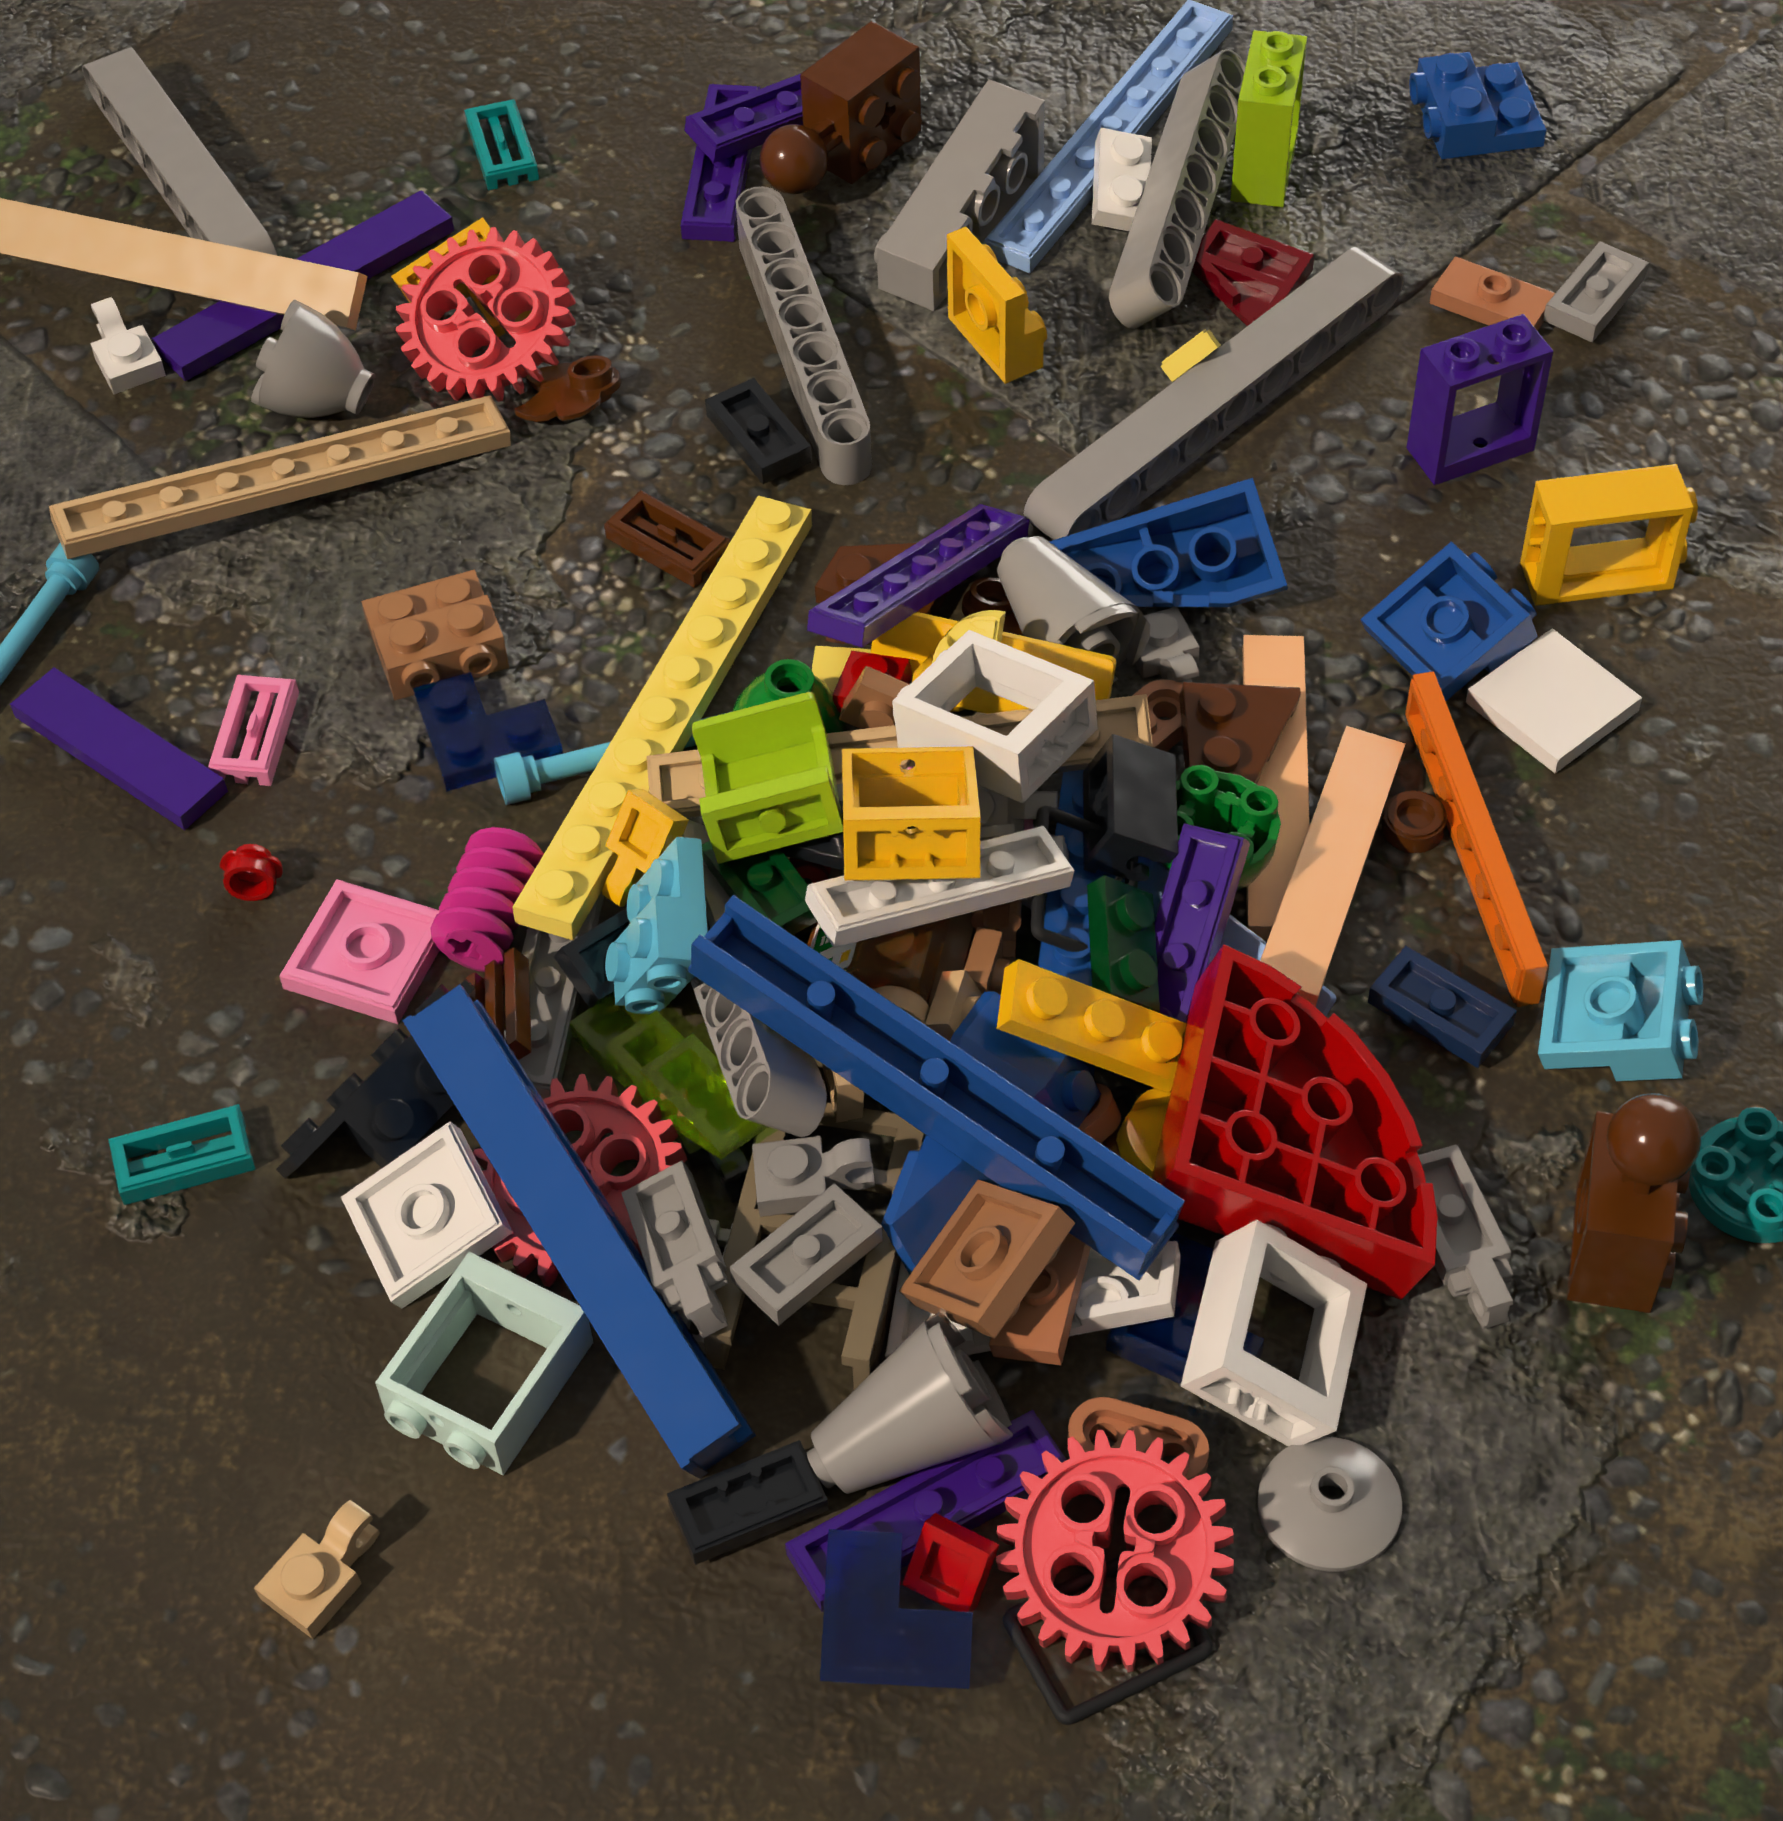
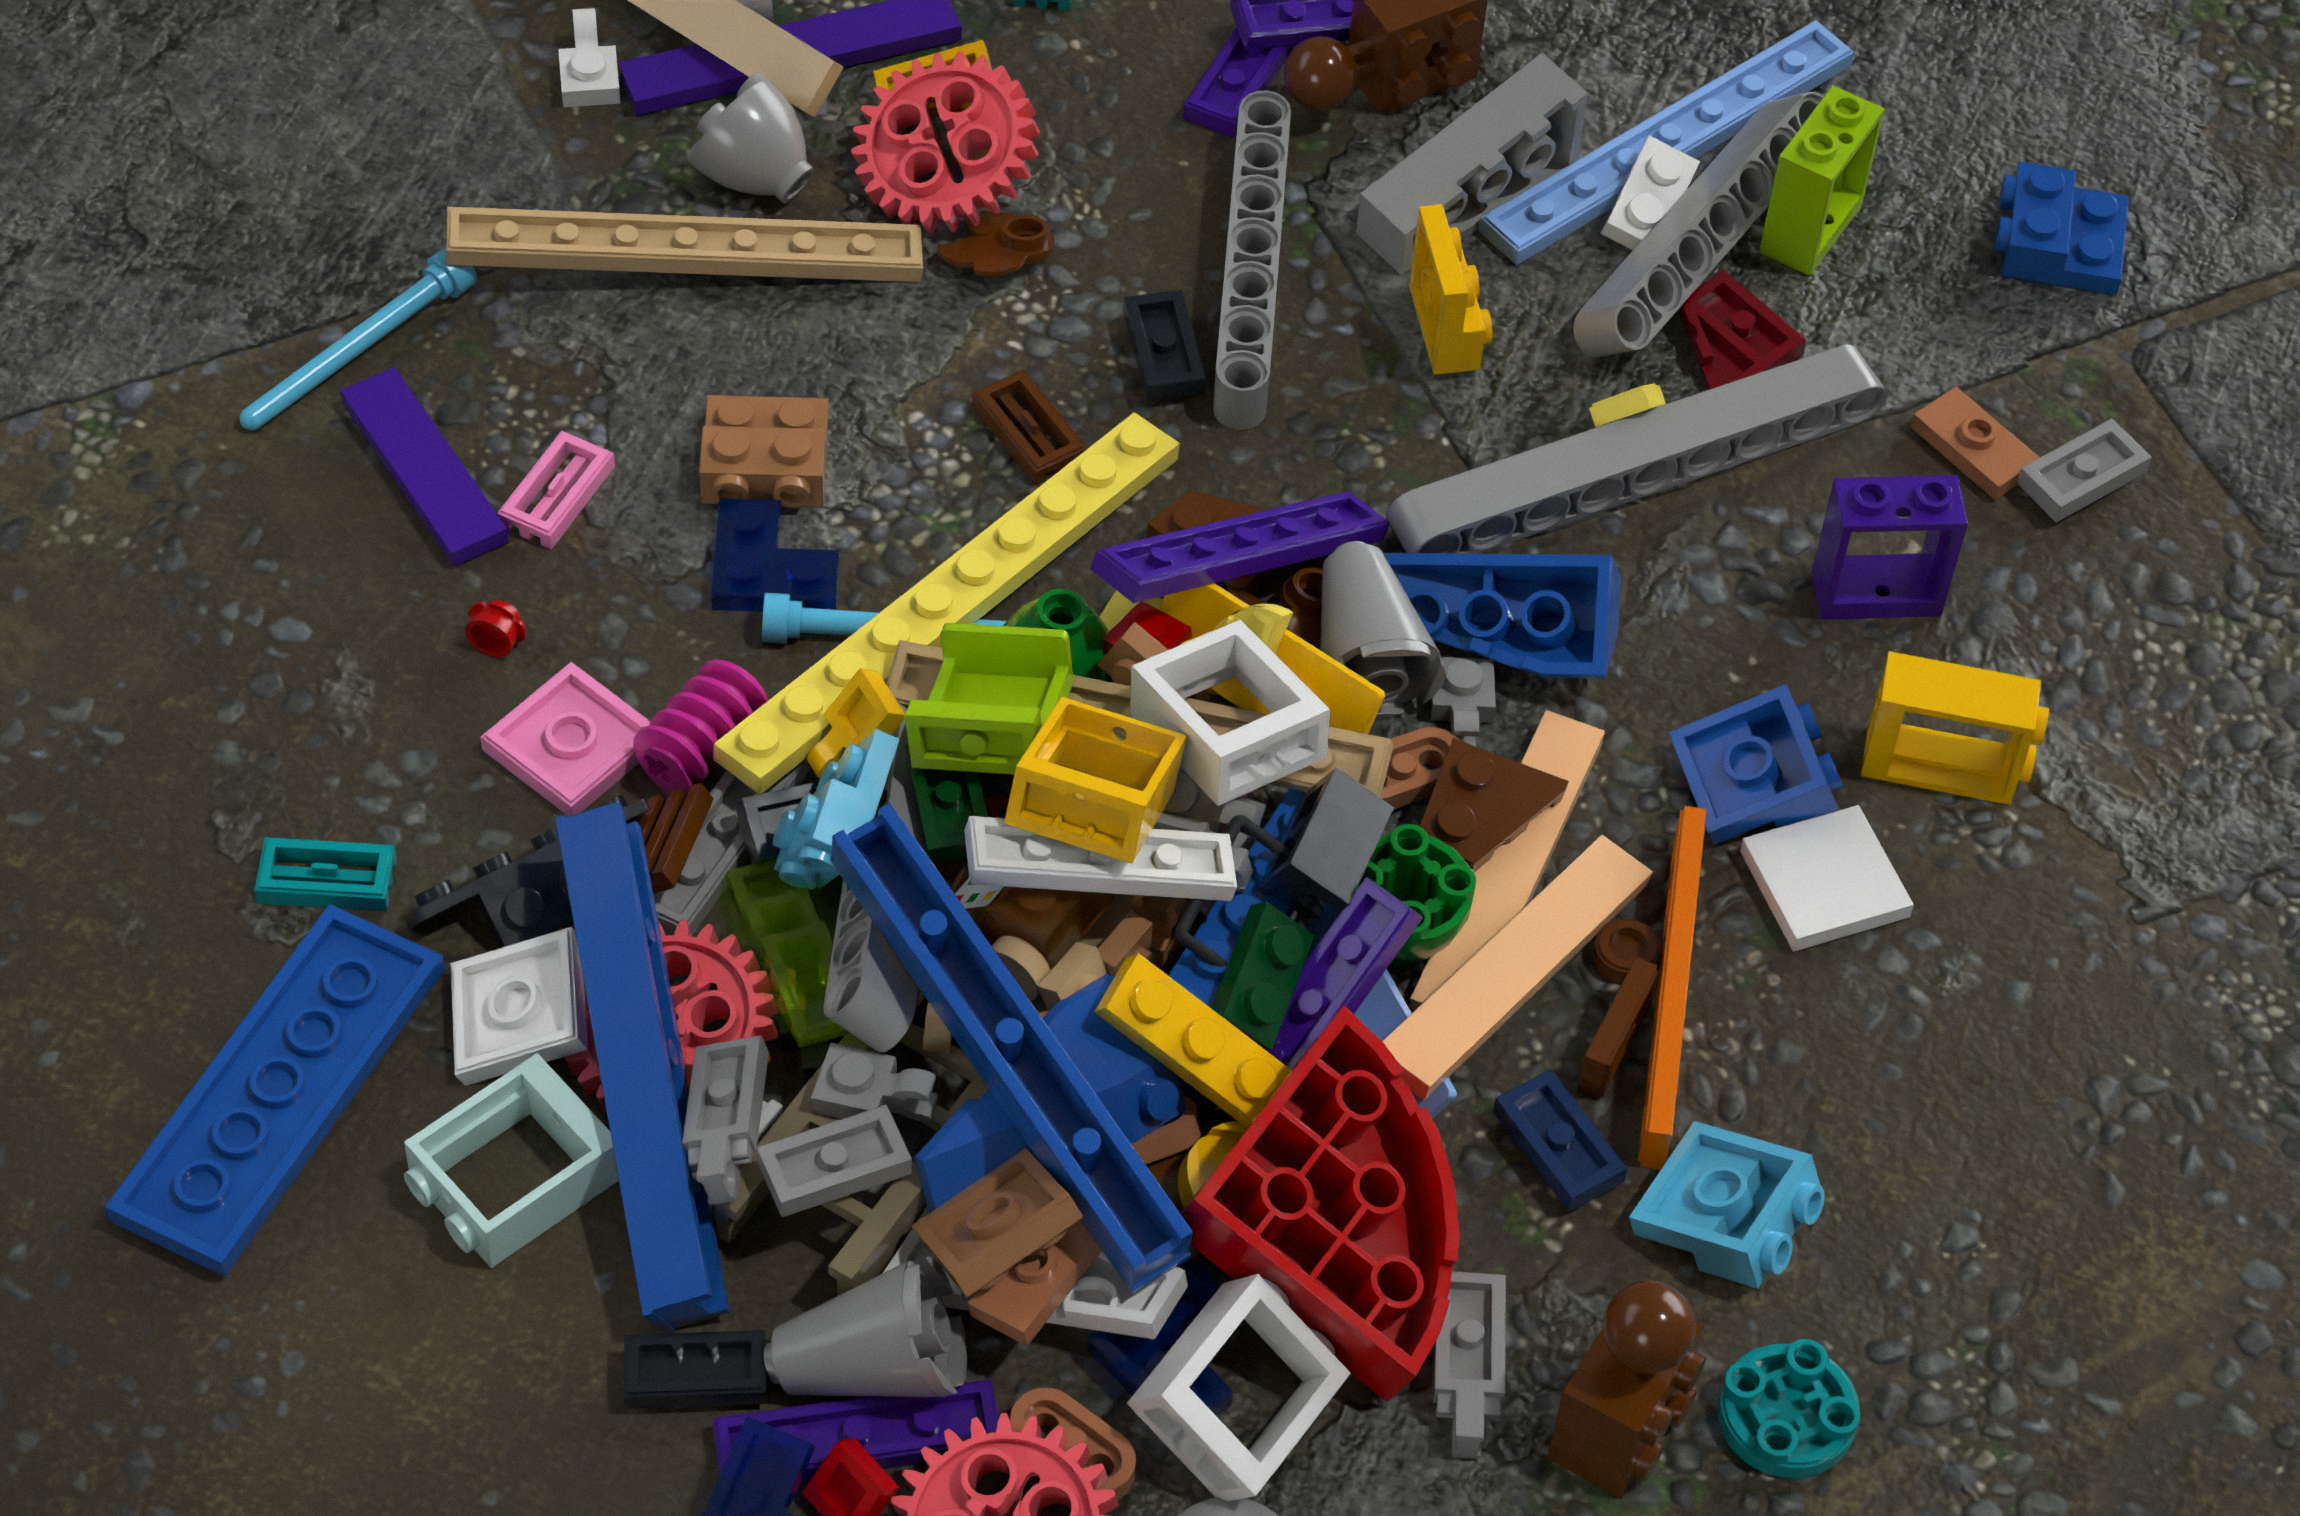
camera: 15 degrees right, 0 degrees up
tan plate [254,1500,380,1639] -> none
none -> blue plate [104,904,445,1277]
none -> reddish brown tile [1577,957,1659,1100]

